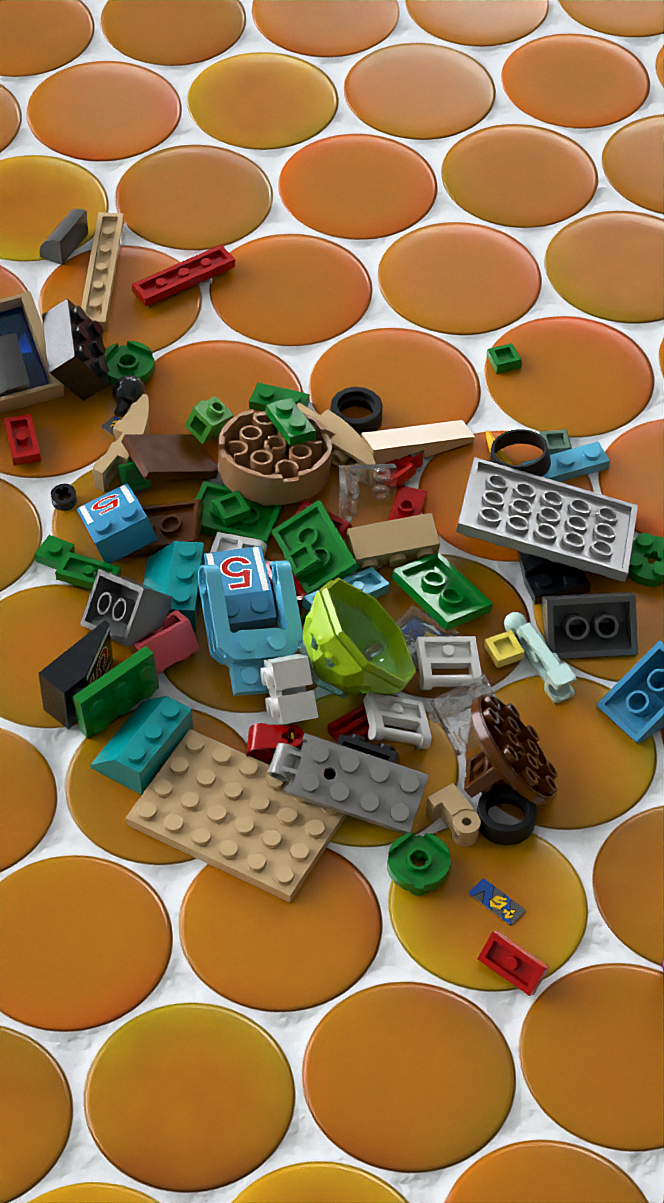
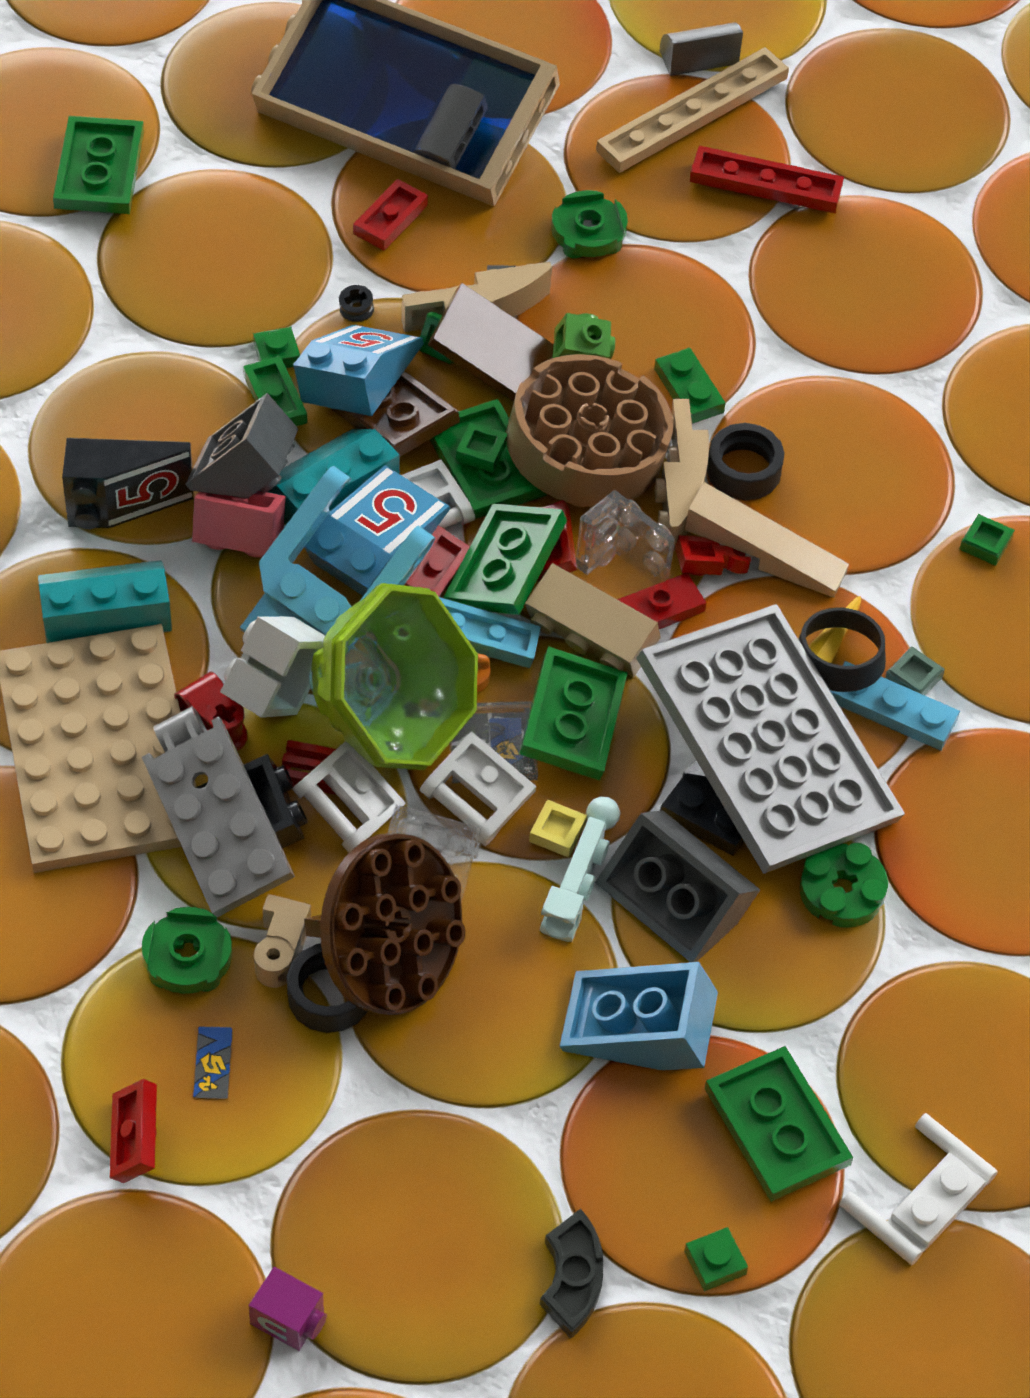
camera: 45 degrees right, 5 degrees up
black brick [42,299,109,401] -> none
green plate [73,646,159,739] -> none
black piece [112,375,146,417] -> none
green plate [266,398,316,446] -> none
green tile [284,540,323,581] -> none

